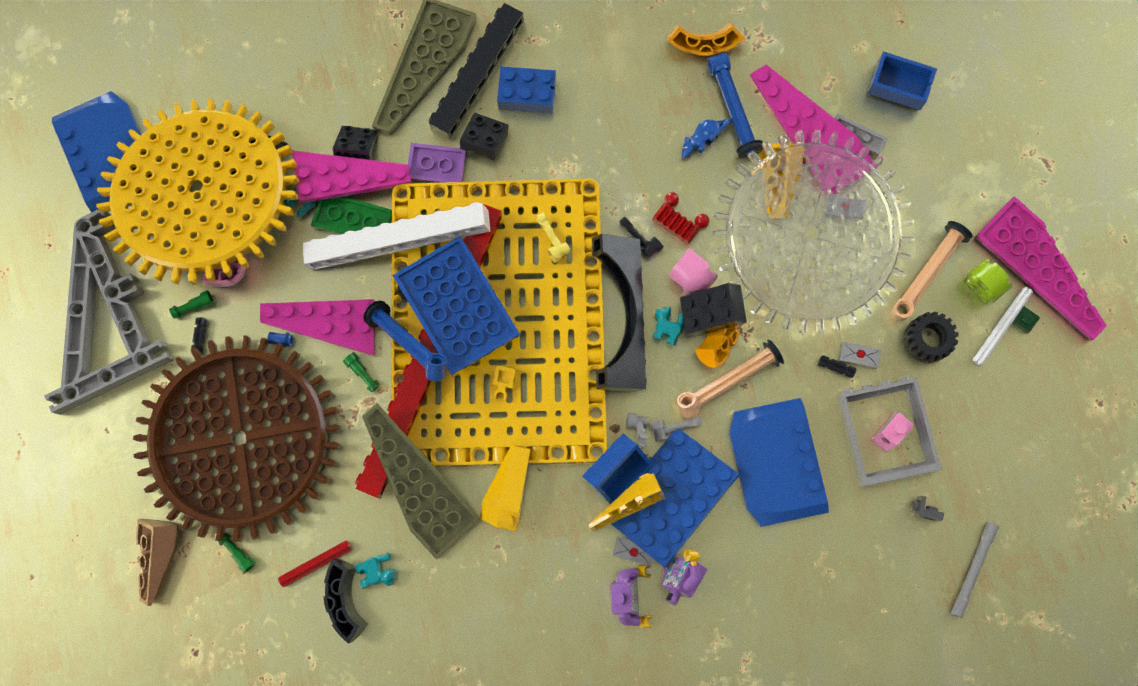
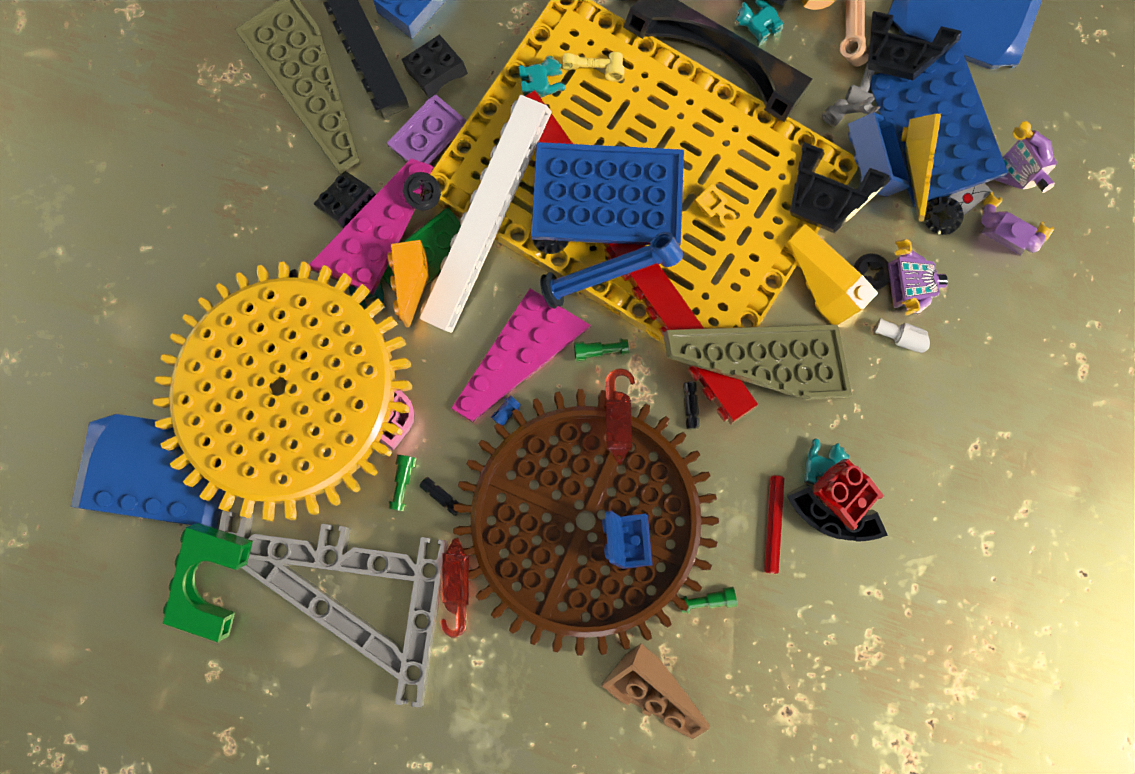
camera: 60 degrees left, 0 degrees up
none -> green arch [163,523,253,642]
none -> light orange slope [388,240,429,327]
none -> black gear [402,172,441,211]
none -> clear red plate [441,538,469,638]
none -> teal animal [519,56,566,98]
none -> blue bracket [602,511,652,569]
none -> clear red plate [605,368,635,465]
none -> black axle [683,381,700,429]
none -> black wing [790,142,890,233]
none -> red slope [813,459,884,530]
none -> black gear [854,253,890,291]
none -> black wing [868,11,962,81]
none -> white arm [874,318,930,353]
none -> torso [888,239,948,316]
none -> black gear [924,196,964,235]

